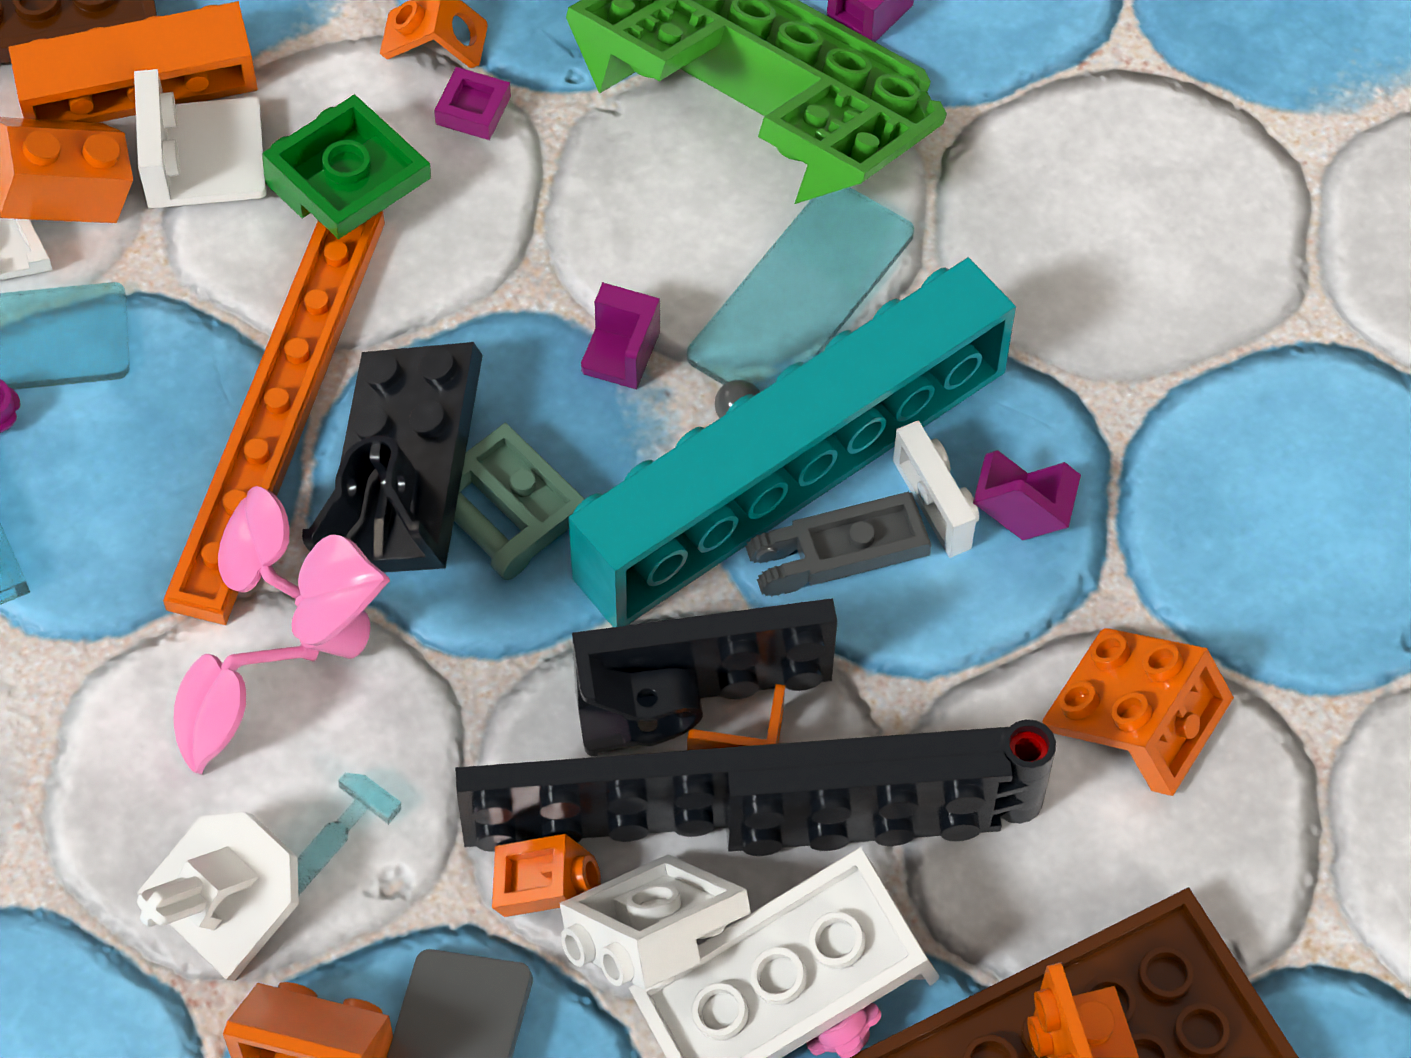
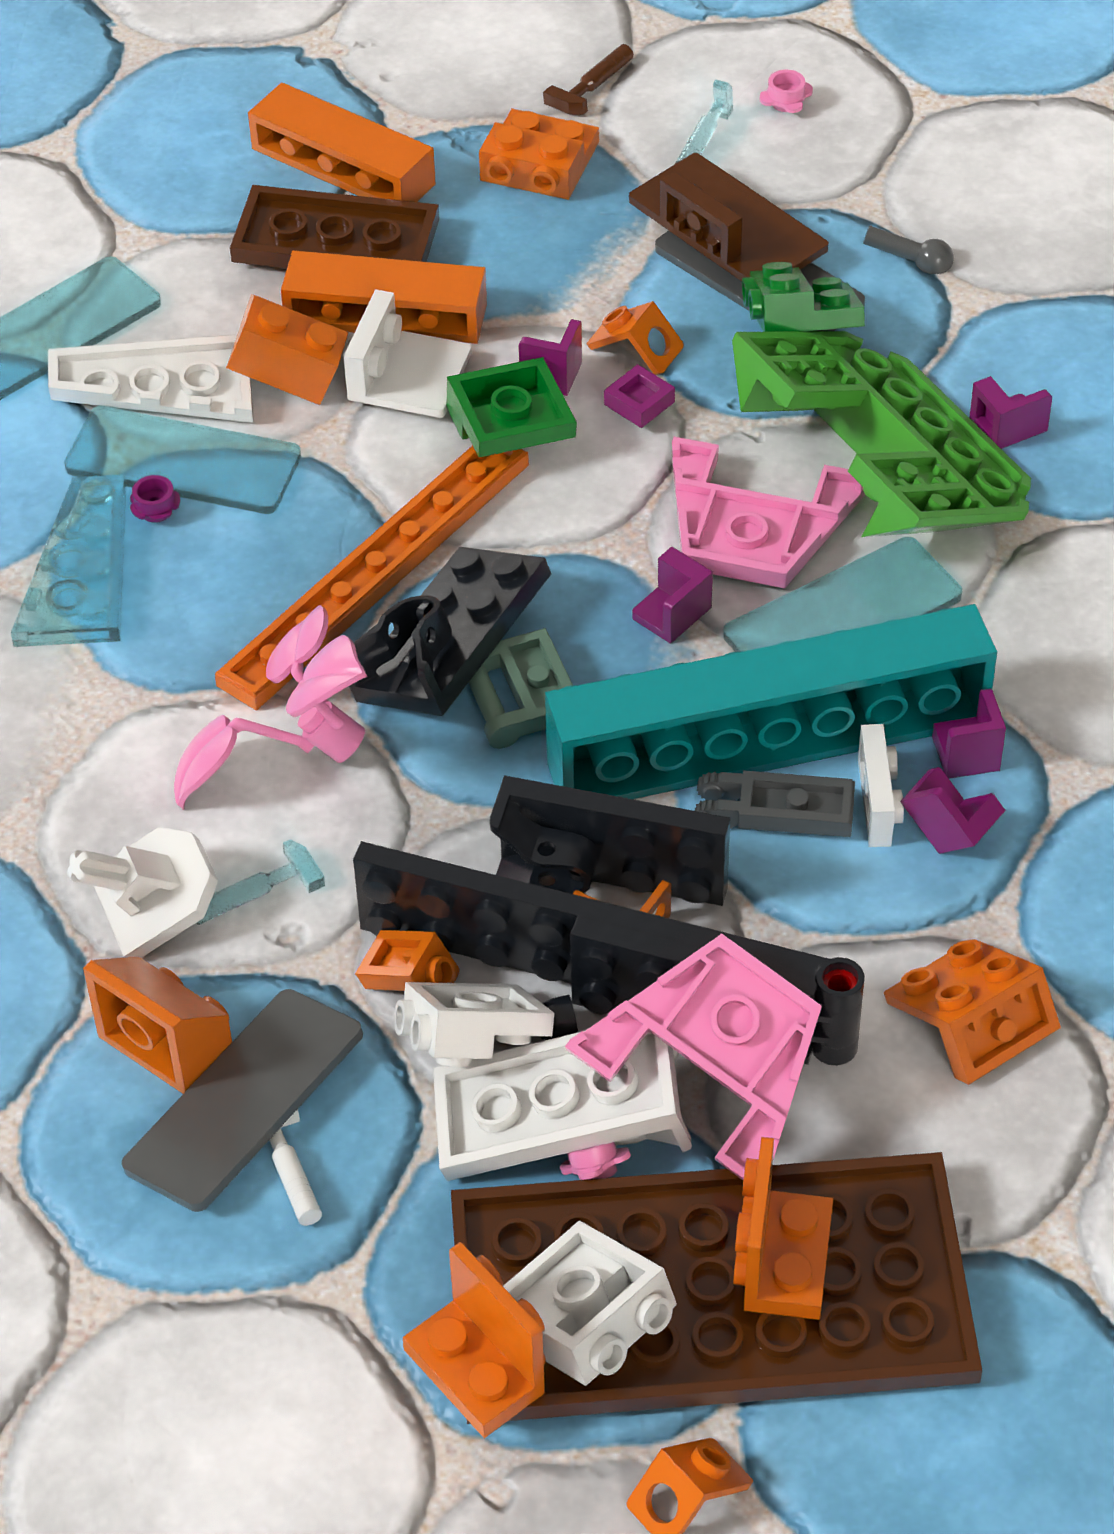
camera: 25 degrees right, 10 degrees down
none -> magenta panel [518,319,582,396]
none -> black hinge [539,995,578,1041]
none -> bright pink wing [565,934,822,1180]
none -> bright pink wing [672,436,865,588]
none -> magenta panel [932,688,1006,779]

